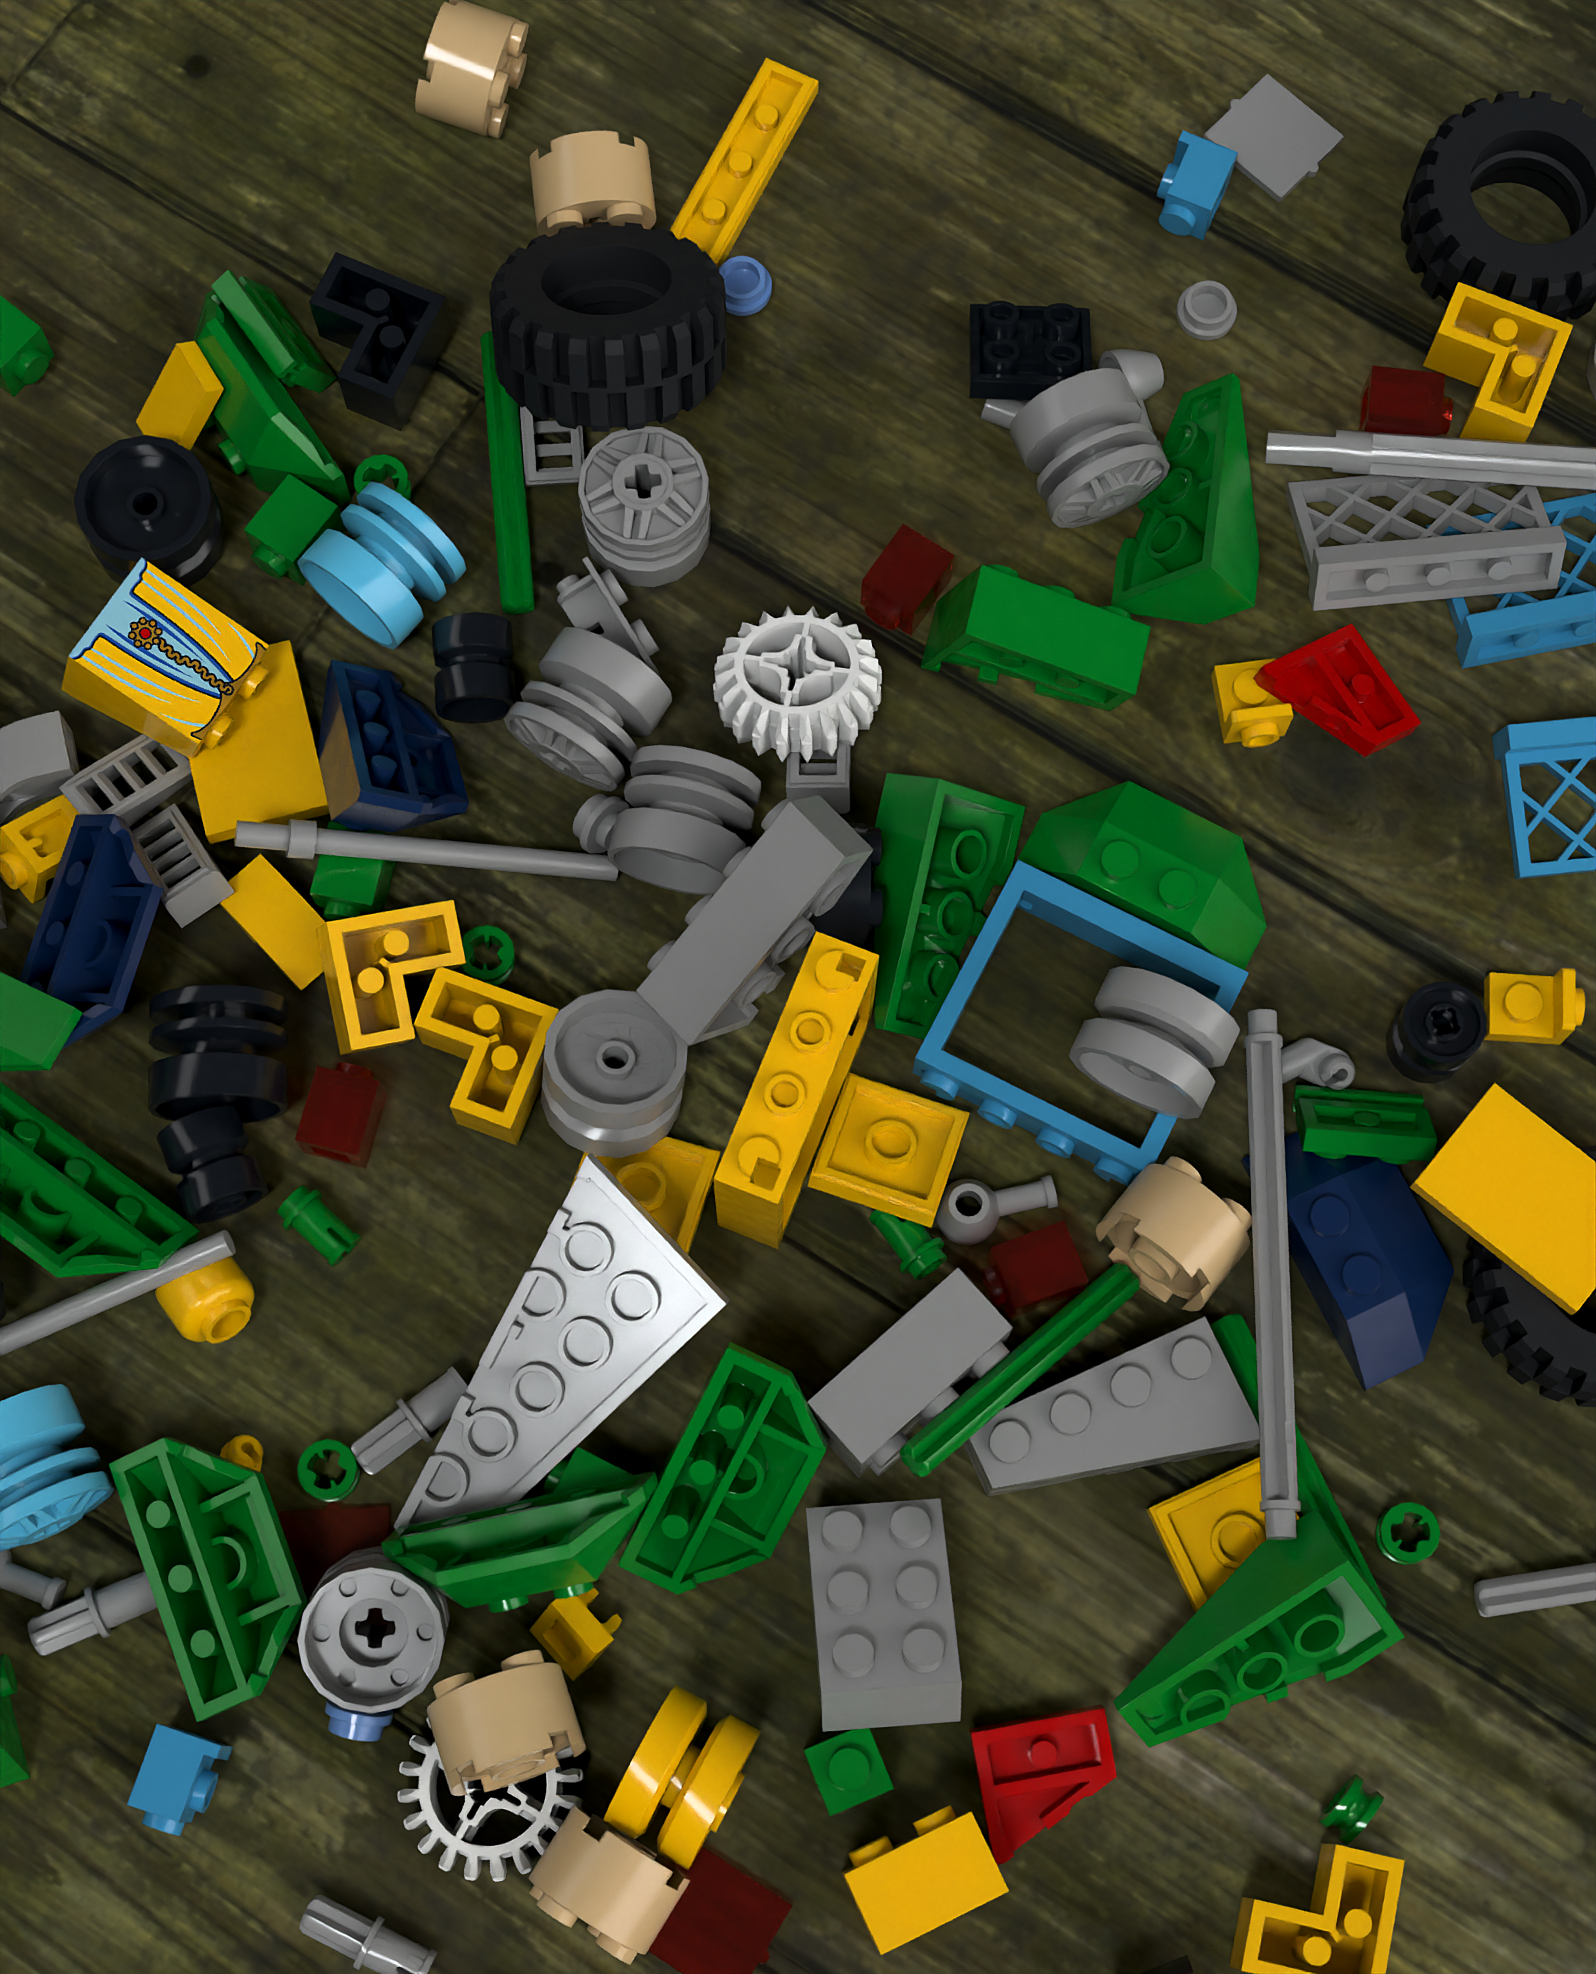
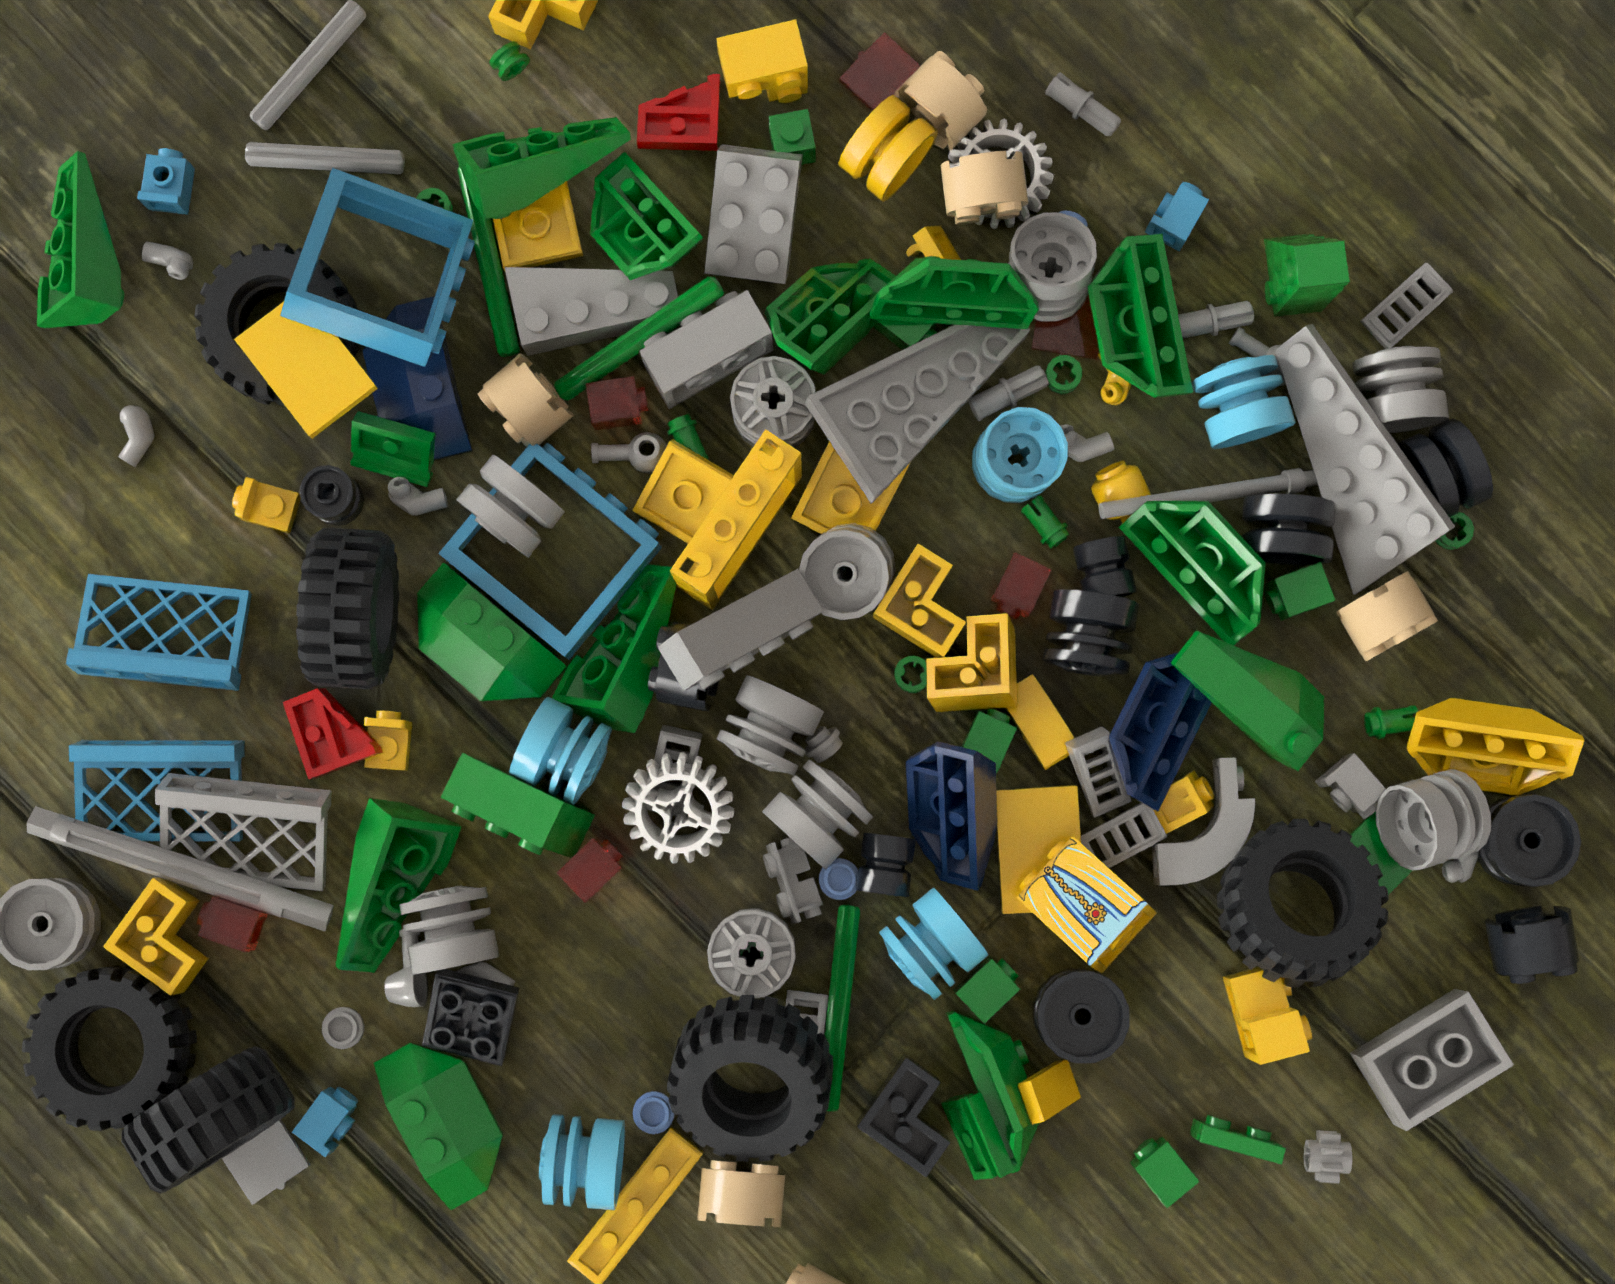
camera: 165 degrees left, 10 degrees up
light grey bar [234,819,619,881] -> none
green bush [354,454,411,501] -> none
light grey piece [1244,1009,1301,1540] -> none
none -> black tyre [121,1046,295,1194]
none -> dark azure window [280,168,474,367]
none -> black tyre [296,528,399,689]
none -> green wedge [374,1042,503,1210]
none -> medium azure wheel [509,697,612,805]
none -> medium azure wheel [539,1114,625,1210]
none -> green wedge [590,151,703,280]
none -> light grey wheel [730,356,815,451]
none -> medium blue plate [819,858,859,900]
none -> medium azure wheel [972,407,1068,503]
none -> light grey arm [1061,424,1114,462]

